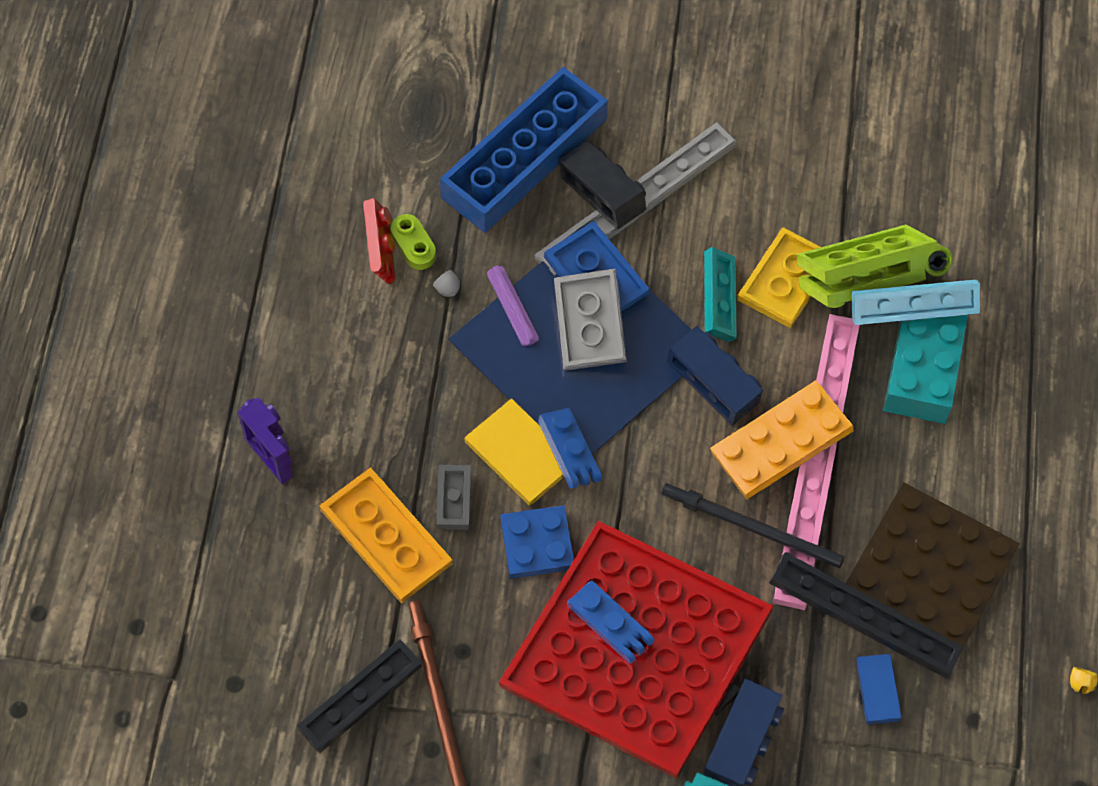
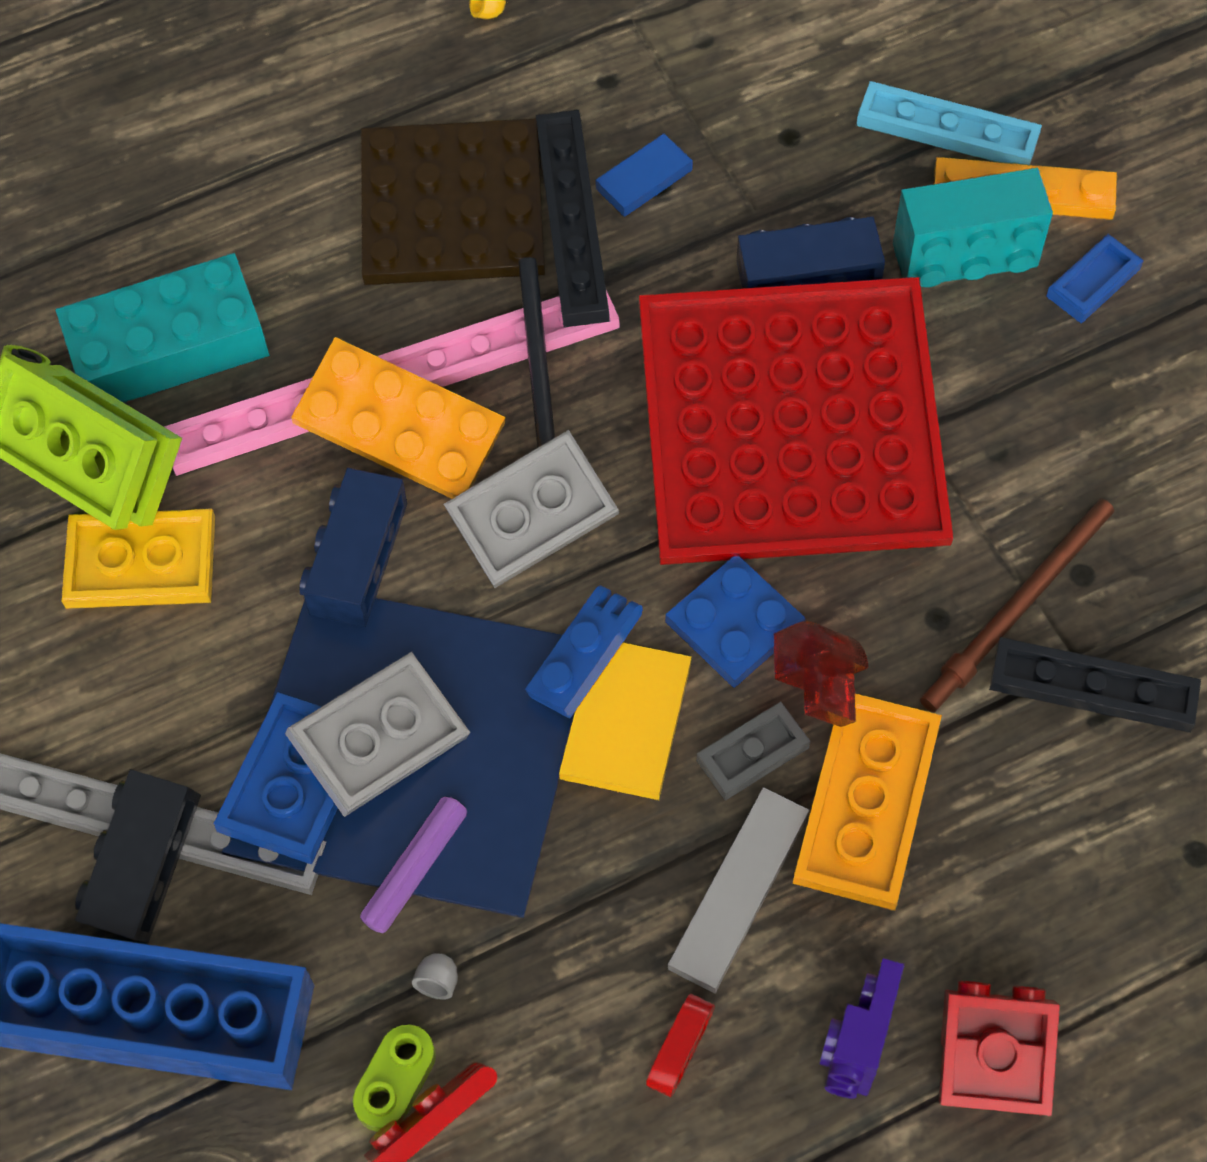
camera: 120 degrees left, 0 degrees up
blue hinge [567,580,655,664] -> none
teal plate [704,247,737,342] -> none
medium azure plate [852,280,980,325] -> none
none -> light grey tile [444,430,619,588]
none -> red beam [646,993,715,1098]
none -> light grey tile [668,787,810,994]
none -> clear red brick [774,621,869,727]
none -> plate [939,981,1060,1116]

